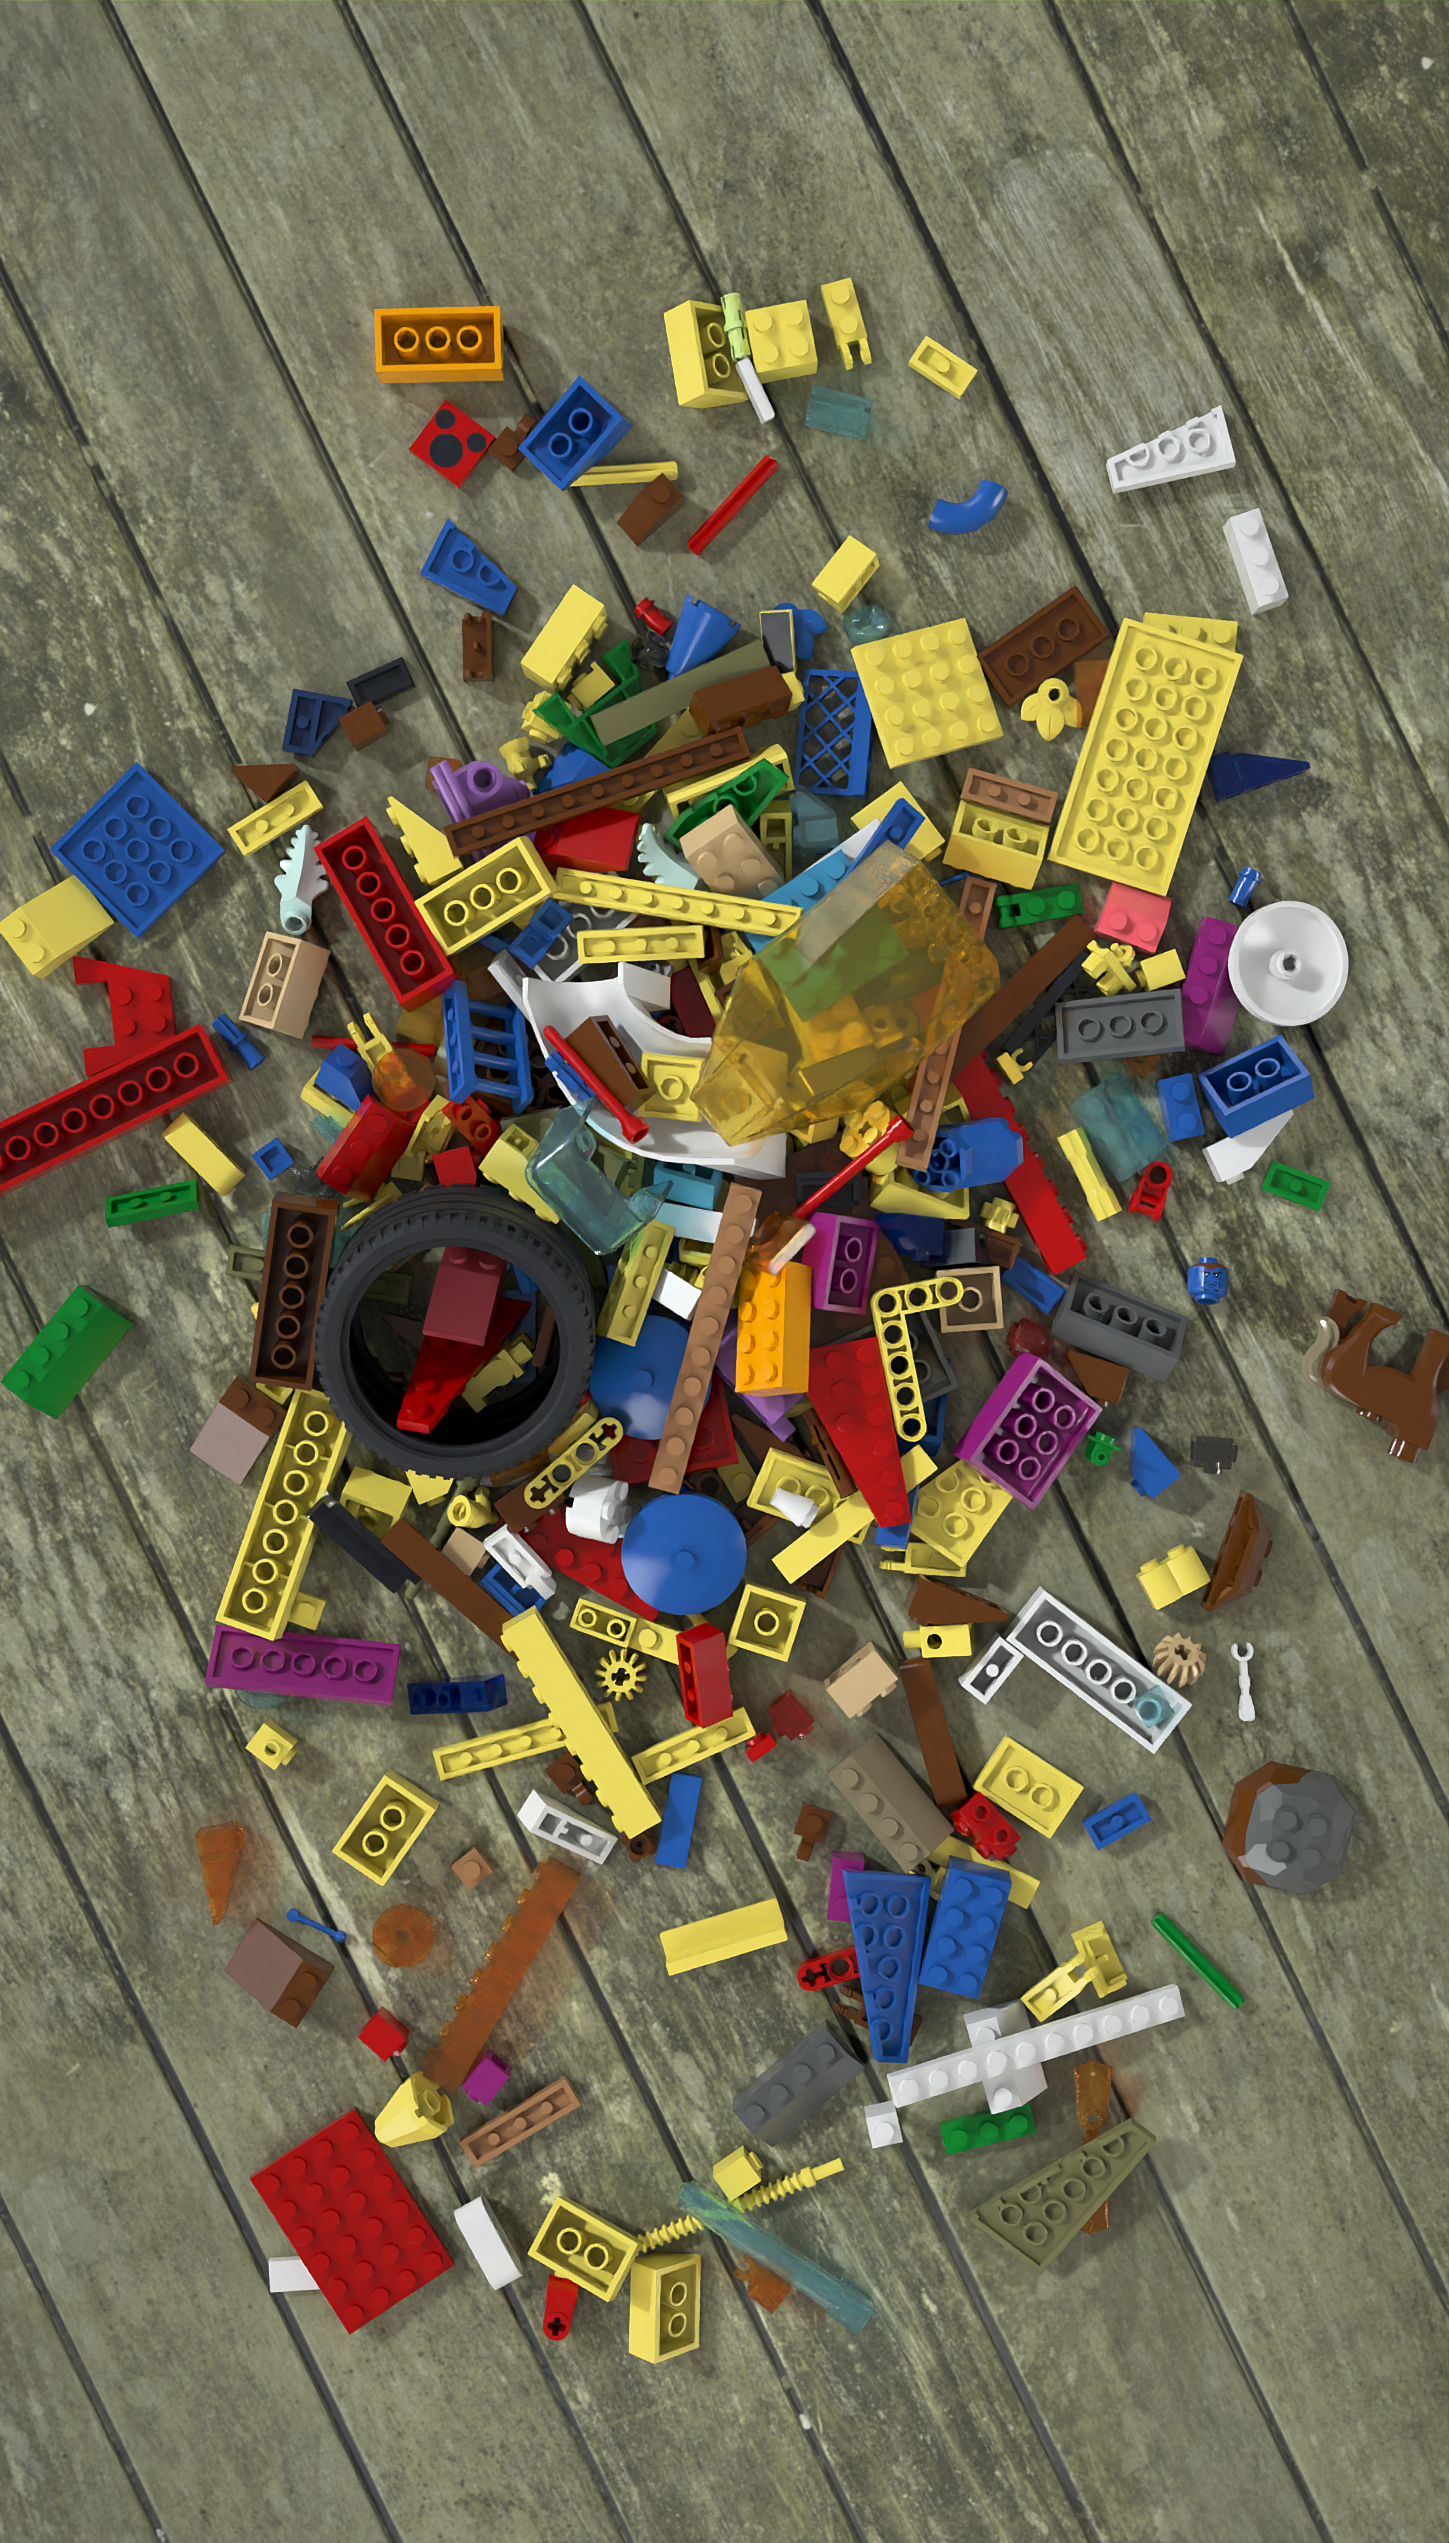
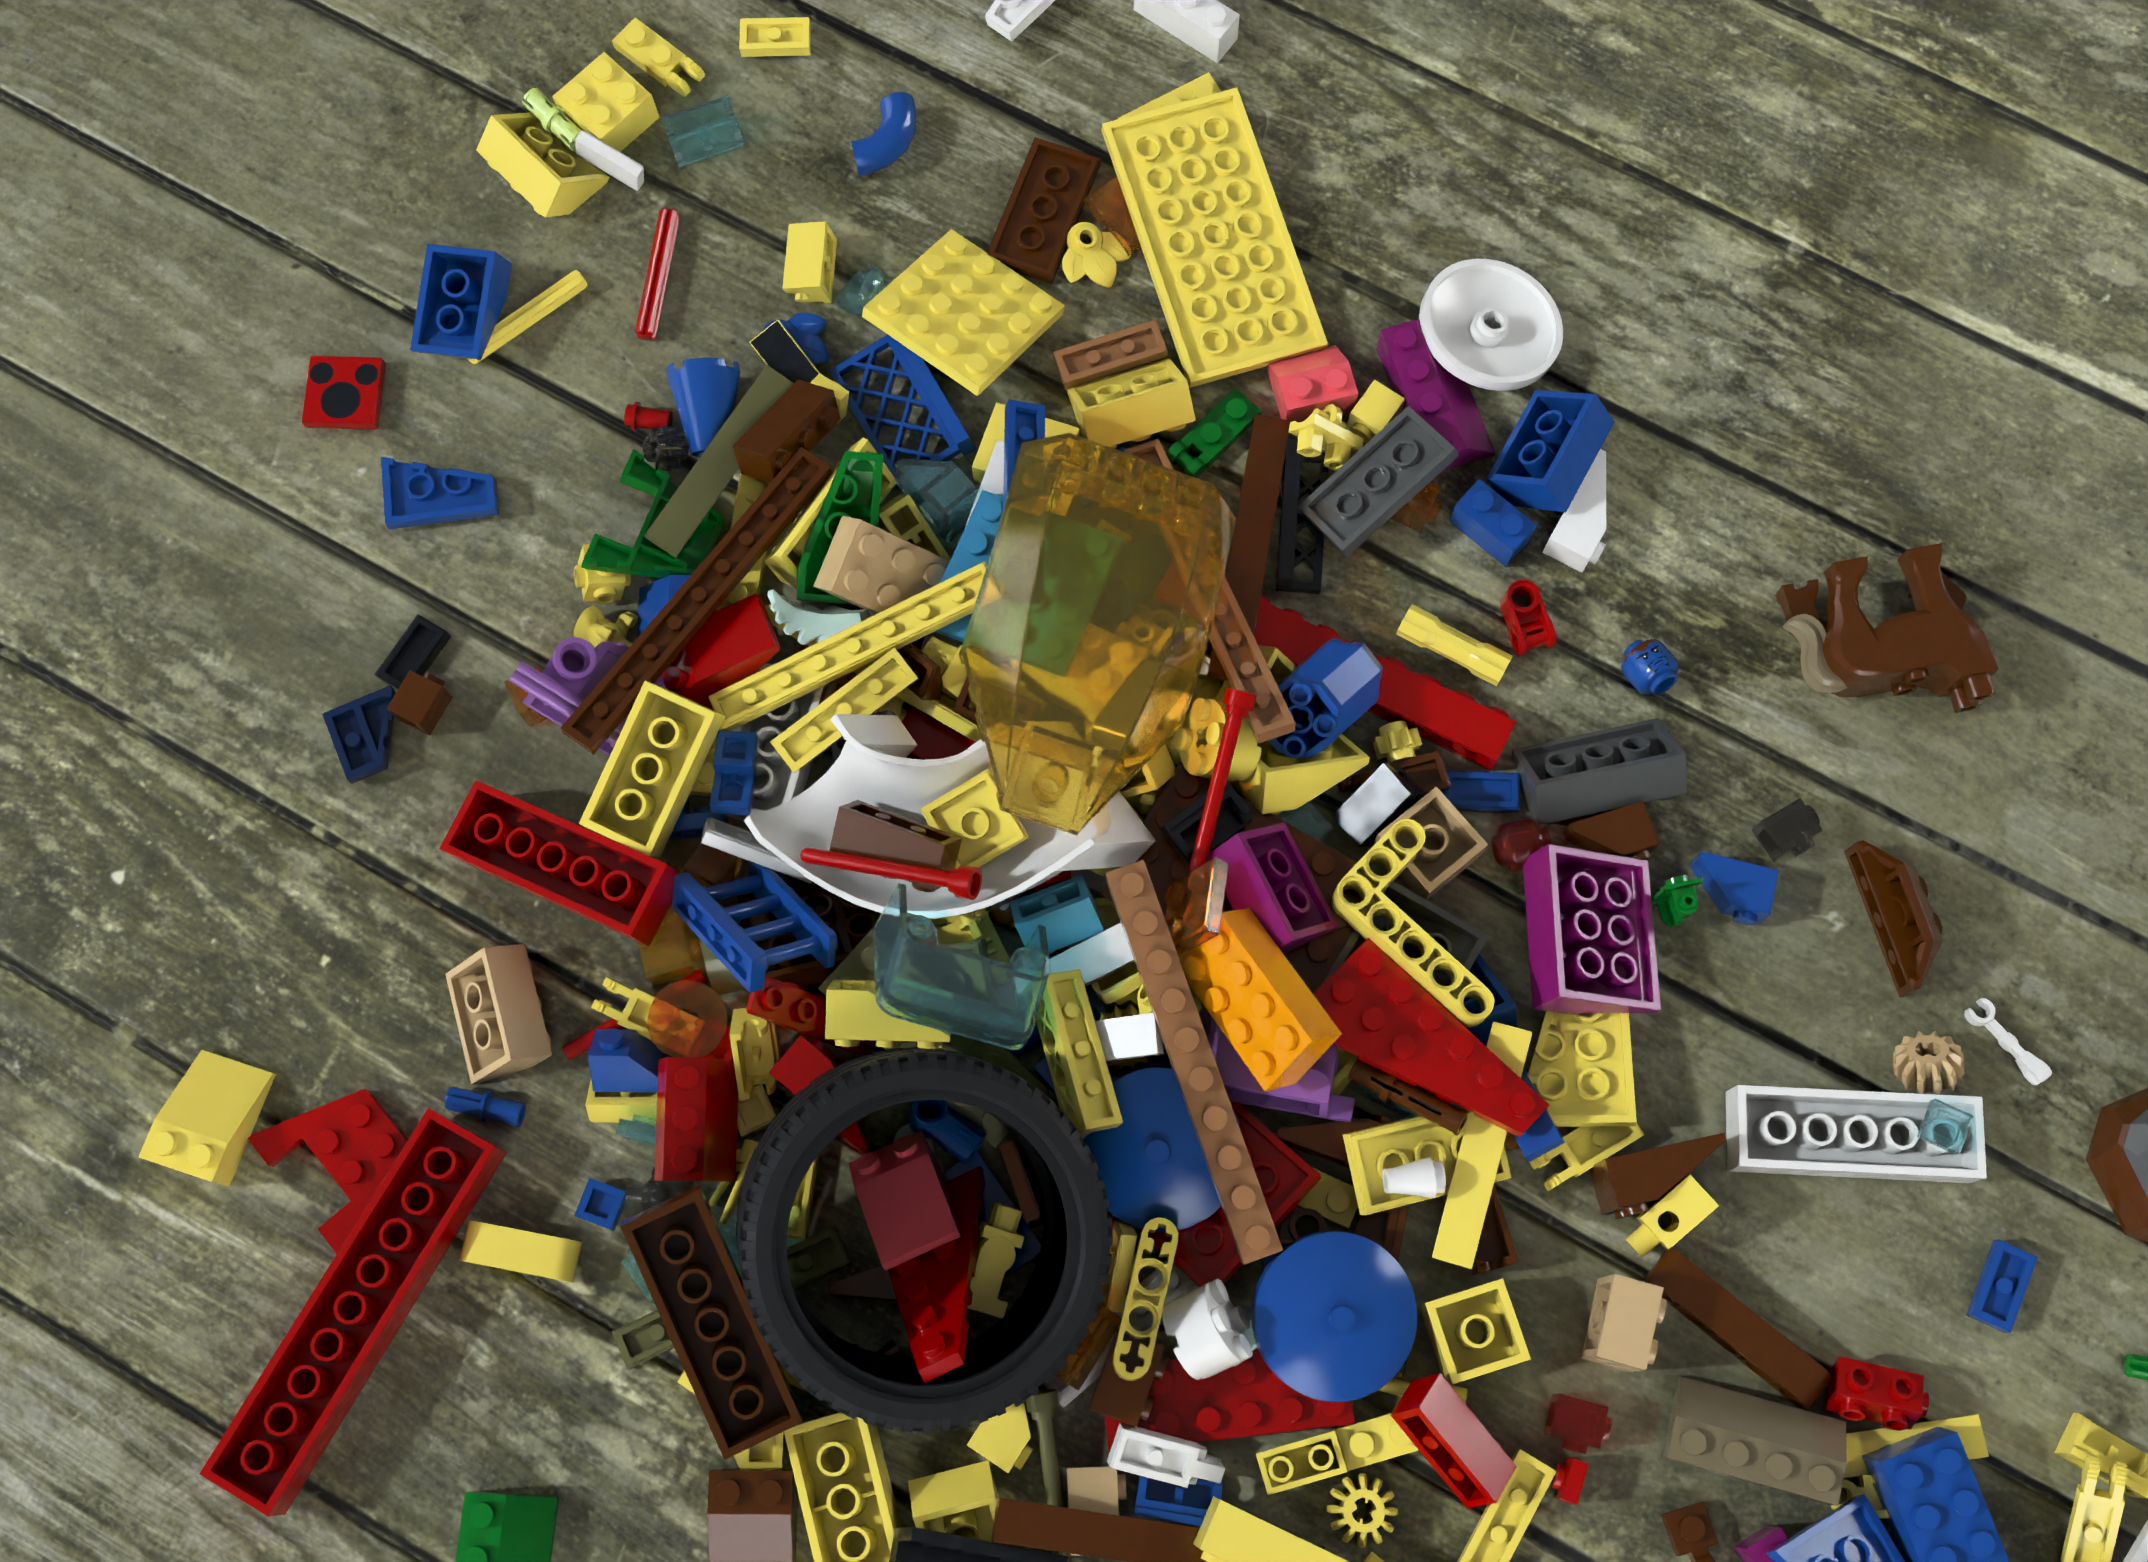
camera: 35 degrees left, 15 degrees down
blue plate [49,762,226,939] -> none
green plate [105,1179,200,1228] -> none
light yellow plate [227,780,324,857] -> none
reddish brown slope [232,763,299,804] -> none
light aqua plant [274,825,329,935] -> none
light orange brick [374,306,504,384] -> none
light yellow slope [386,796,466,889] -> none
light yellow piece [447,1486,499,1529] -> none
reddish brown hinge [462,612,495,682] -> none
reddish brown plate [488,413,538,473] -> none
light yellow brick [520,584,608,694] -> none
blue axle [545,1051,597,1106] -> none
light yellow brick [567,661,615,712] -> none
reddish brown slope [617,472,684,547] -> none
clear blue slope [875,1213,944,1262] -> none
white brick [958,1631,1024,1705] -> none
light yellow plate [972,1734,1084,1839] -> none
light yellow tile [994,1048,1033,1086] -> none
clear light blue slope [1067,1071,1170,1182] -> none
light yellow brick [1136,1544,1211,1610] -> none
clear blue slope [1206,751,1311,803] -> none
blue pin [1228,866,1262,909] -> none
green plate [1260,1160,1331,1212] -> none

